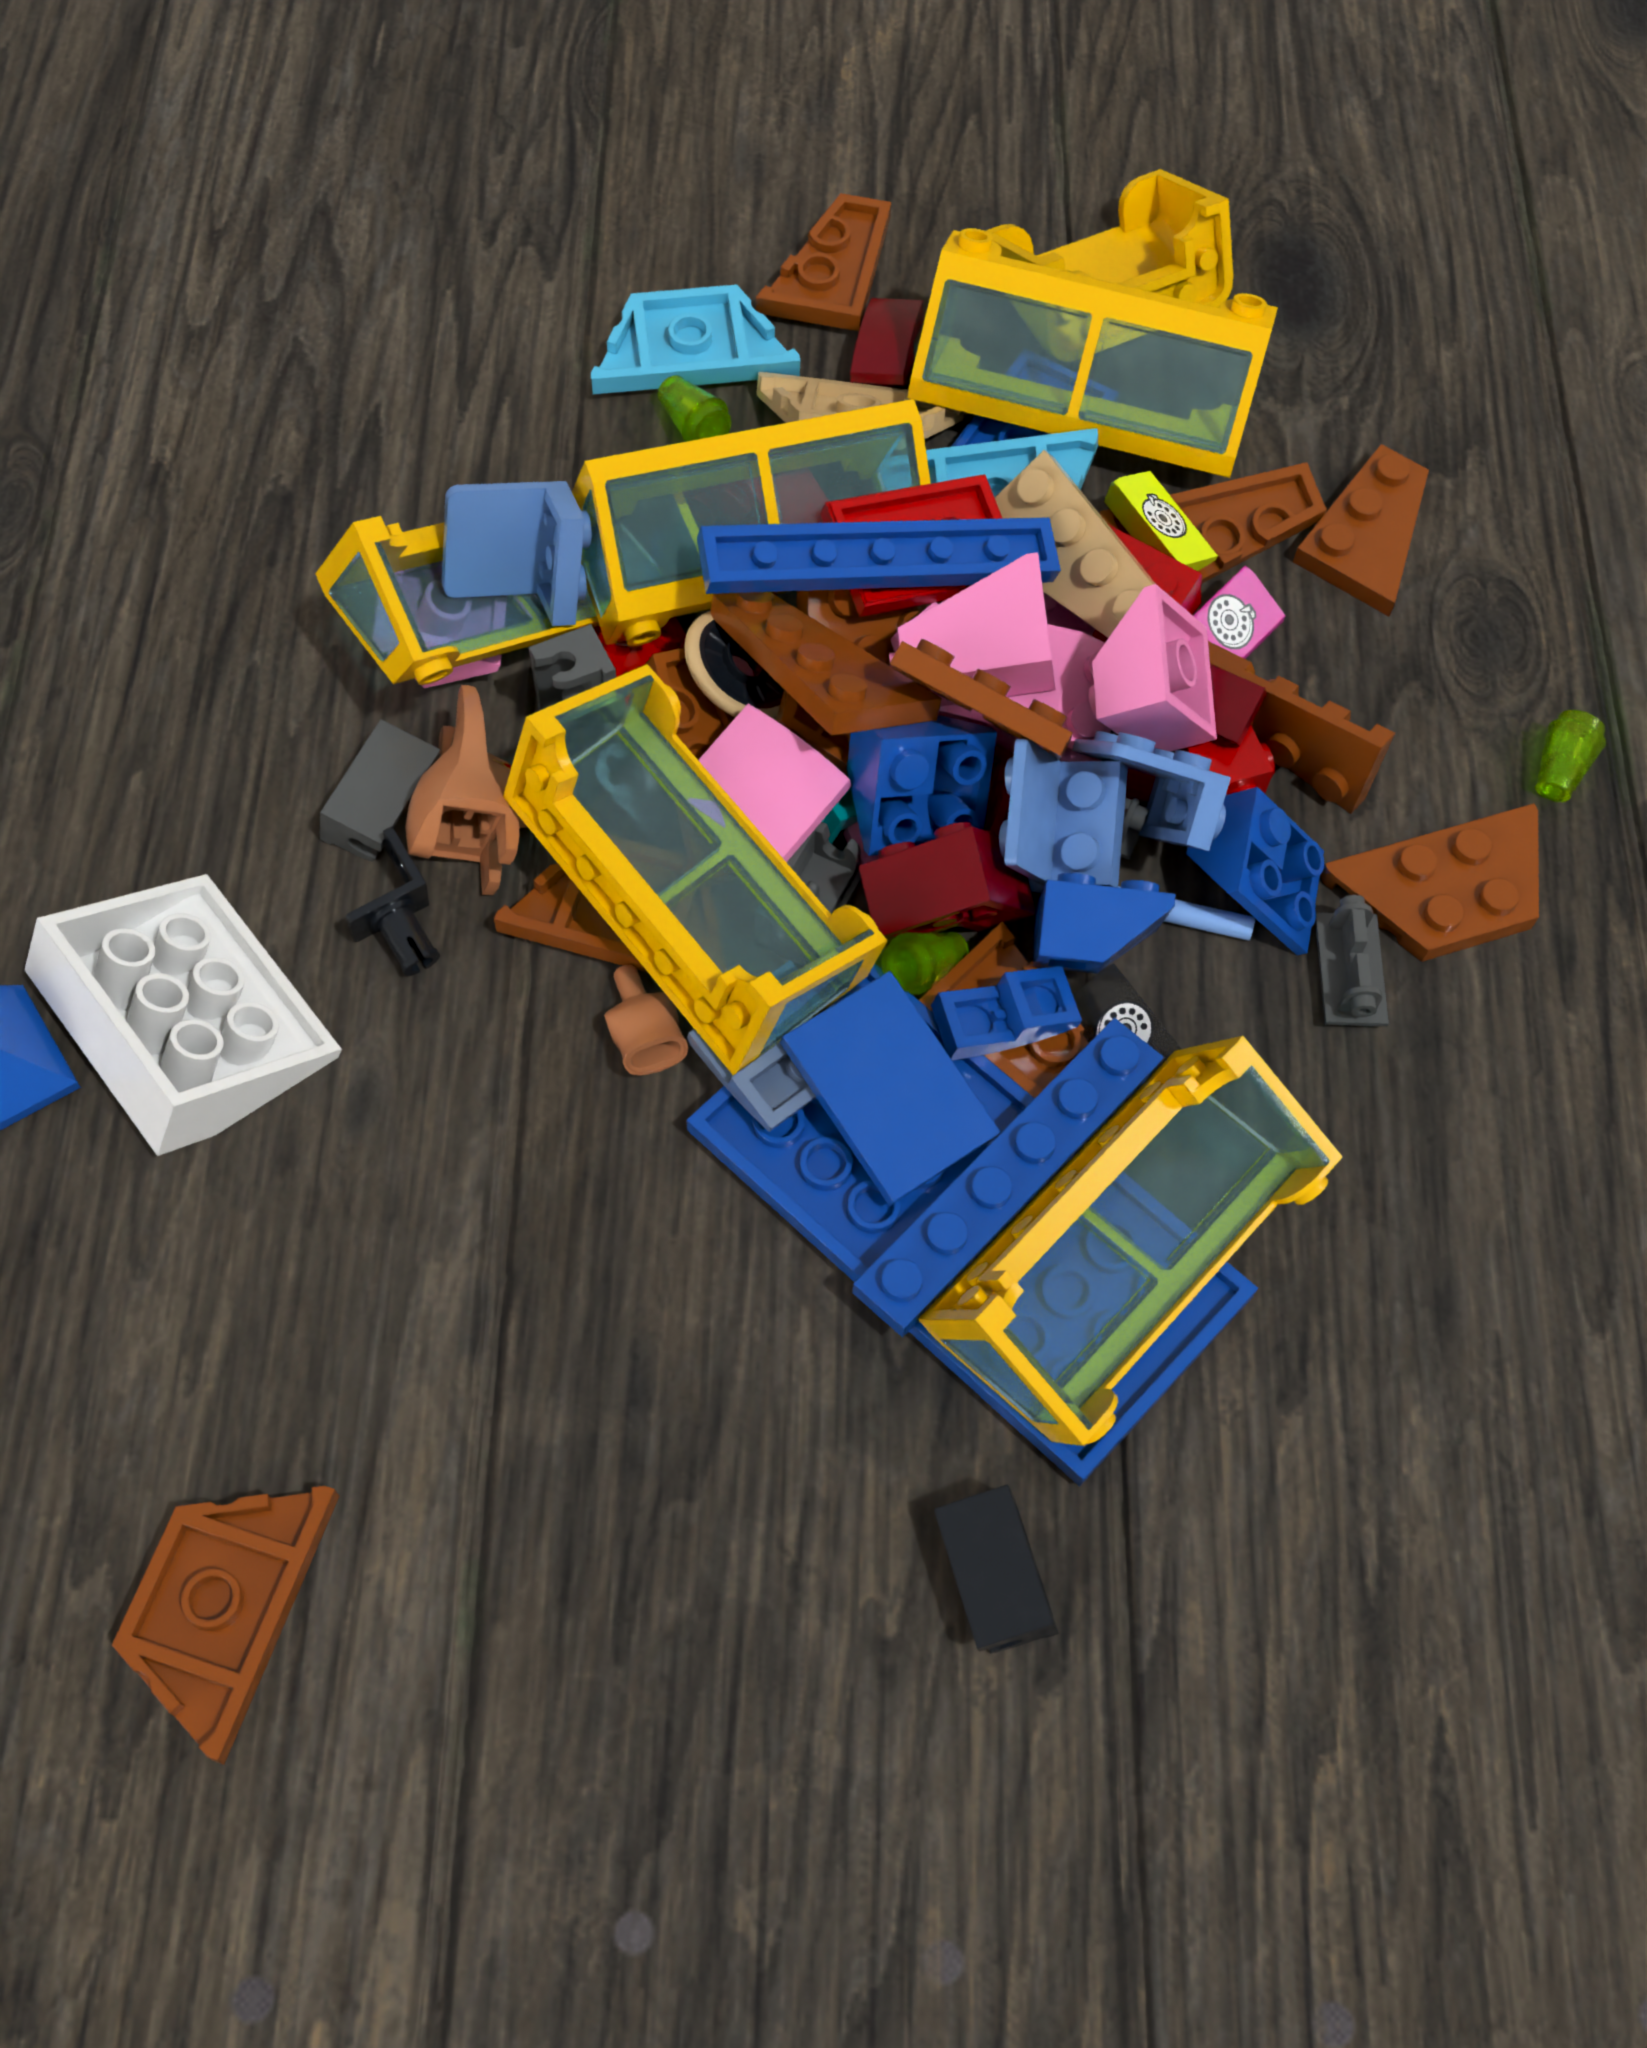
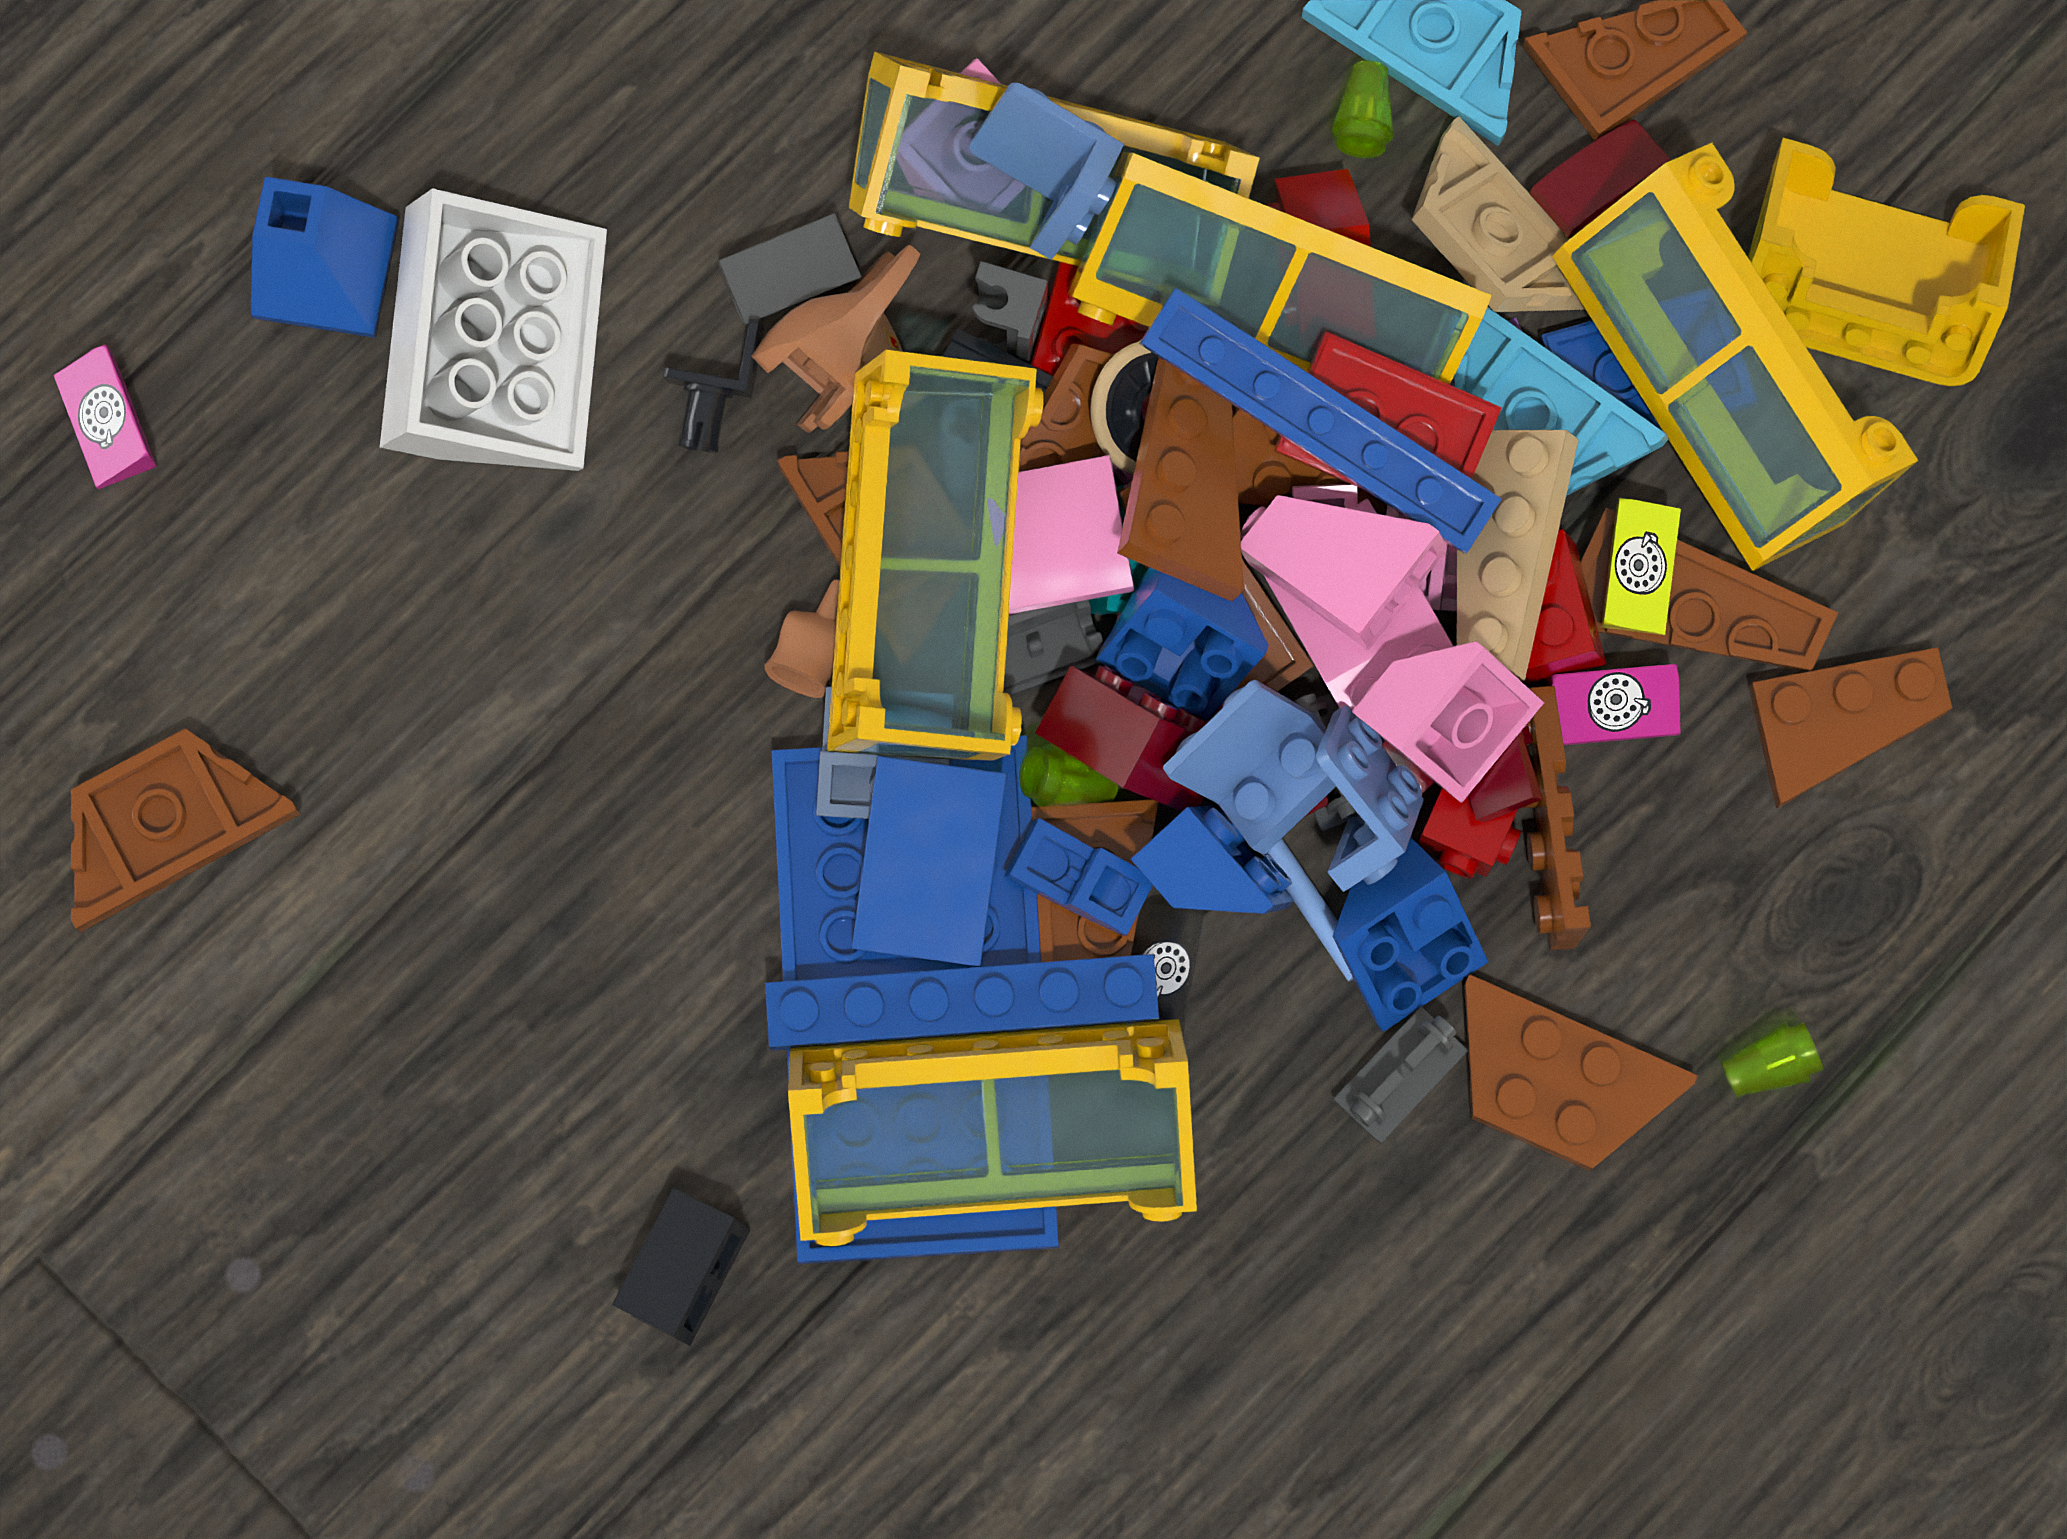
camera: 45 degrees right, 15 degrees up
dark orange wing [890,639,1073,760] -> none

